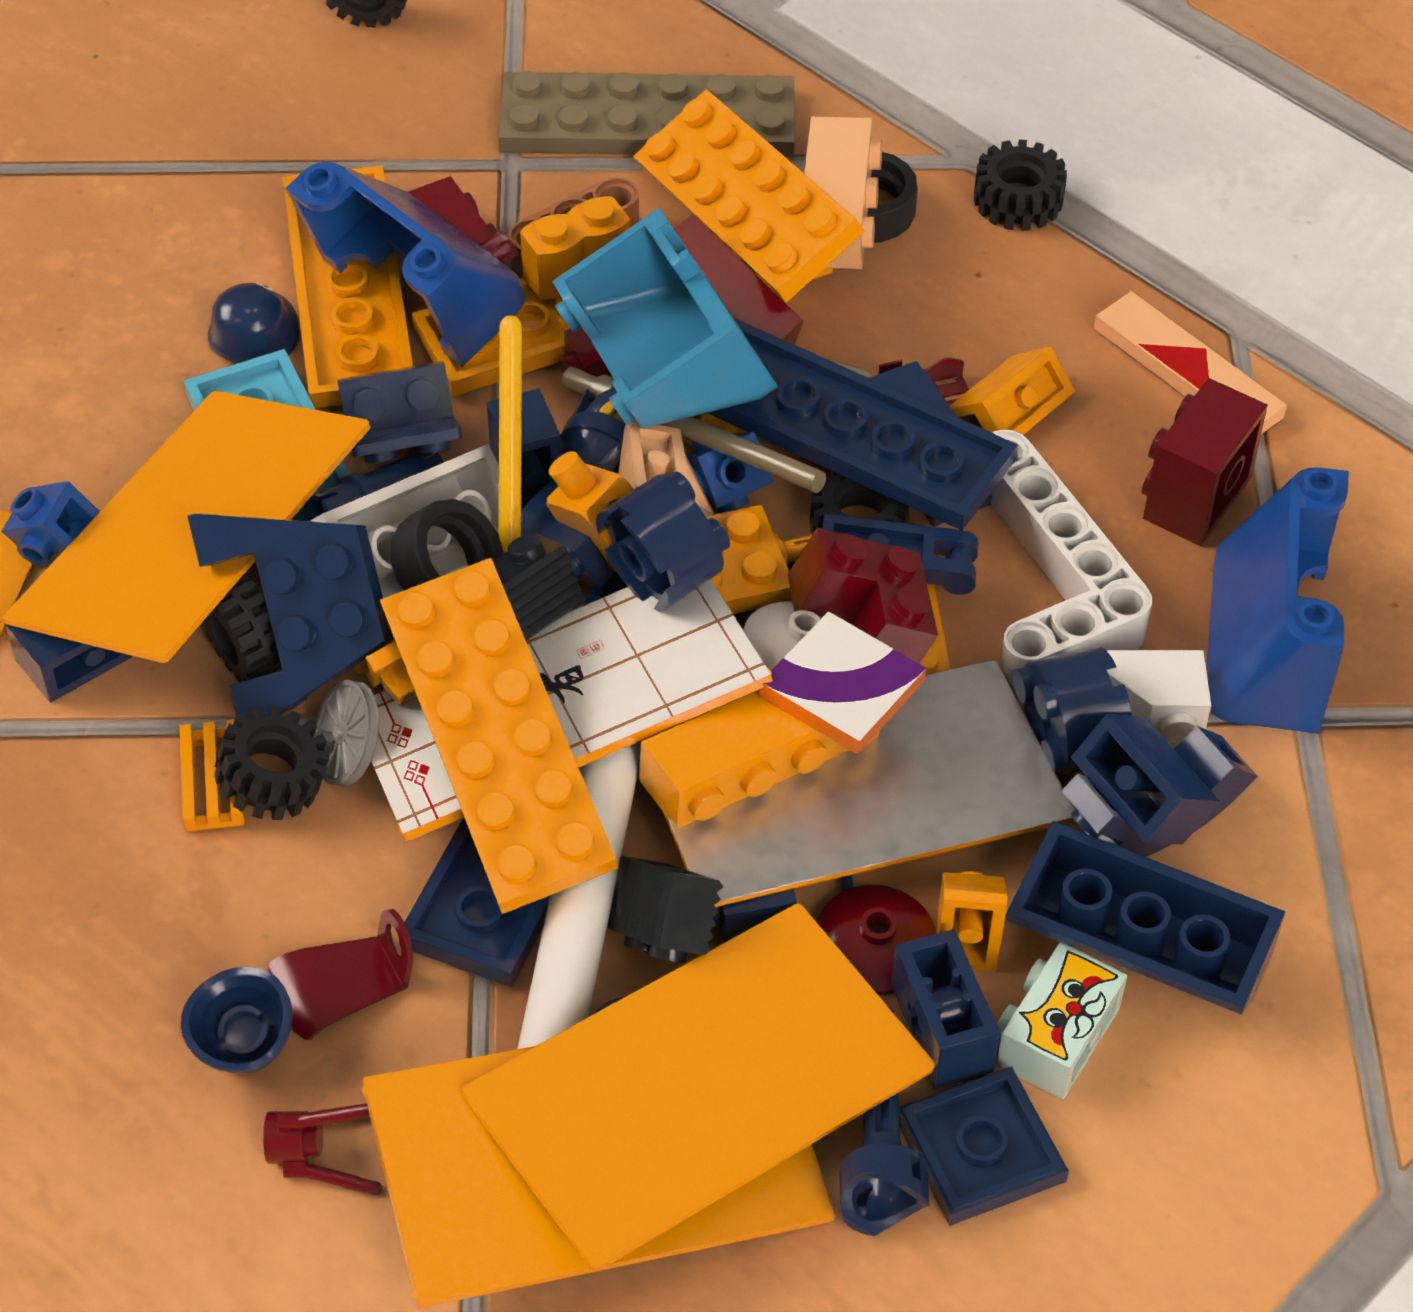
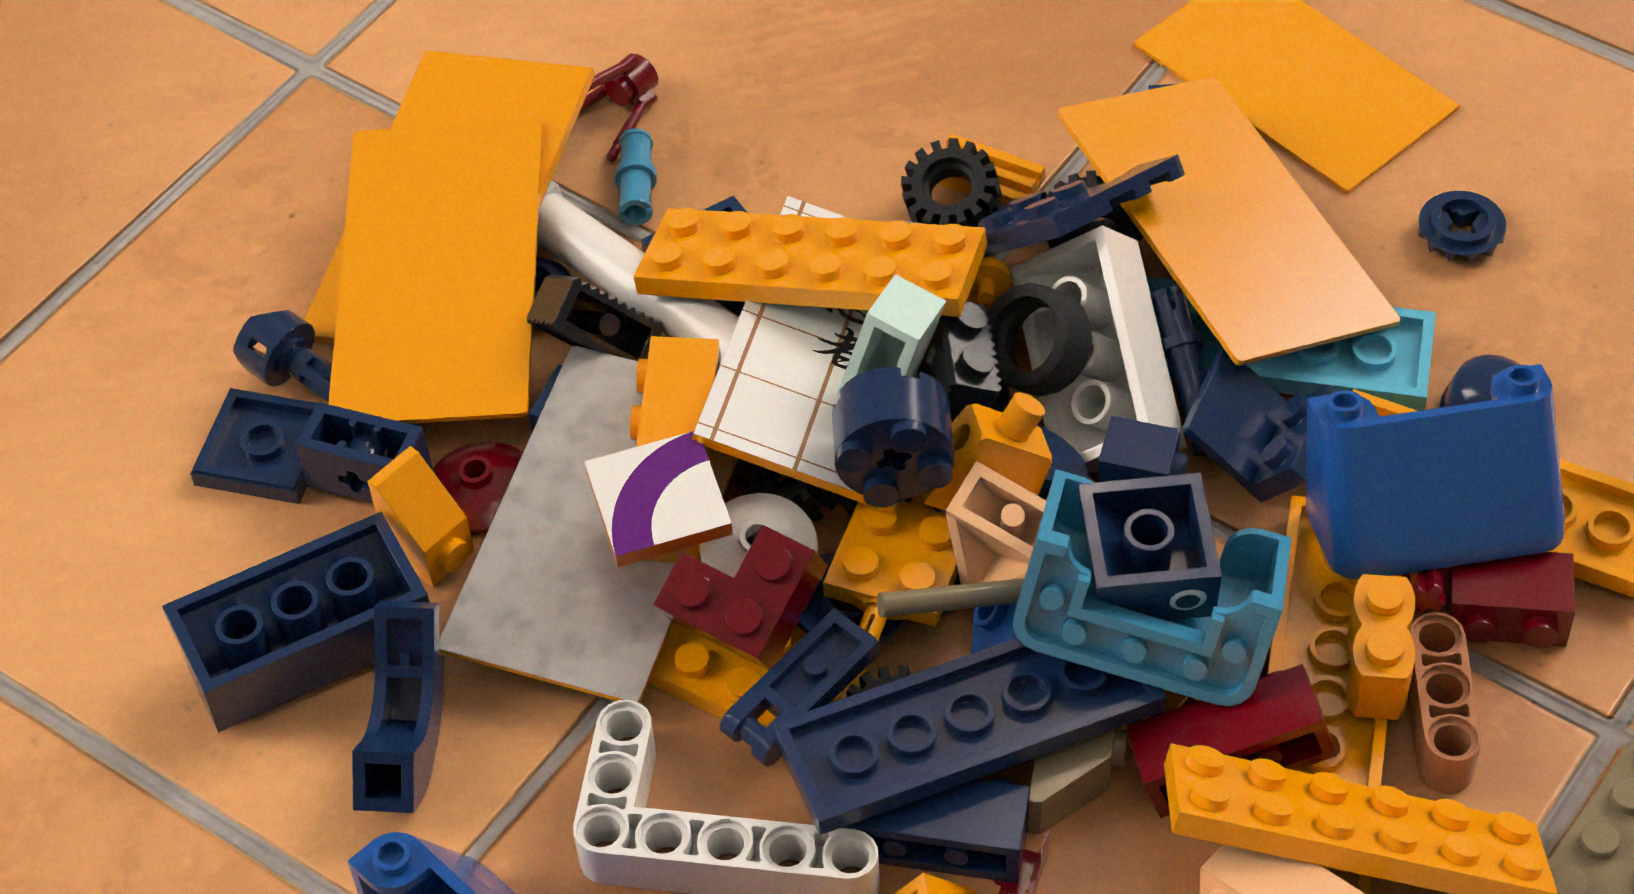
camera: 130 degrees right, 0 degrees up
blue brick [1,481,100,566] -> none
dark blue helmet [181,967,293,1073] -> none
dark red piece [267,909,413,1040] -> none
yellow piece [498,315,522,552] -> none
light aqua brick [996,942,1127,1101] -> none
dark blue brick [1012,645,1132,776] -> none
dark blue brick [1071,713,1220,845] -> none
white slope [1107,650,1211,743] -> none
none -> dark azure pin [615,128,657,225]
none -> light aqua piece [838,274,946,394]
none -> dark blue slope [1078,473,1222,621]
none -> dark blue gear [1418,191,1507,263]

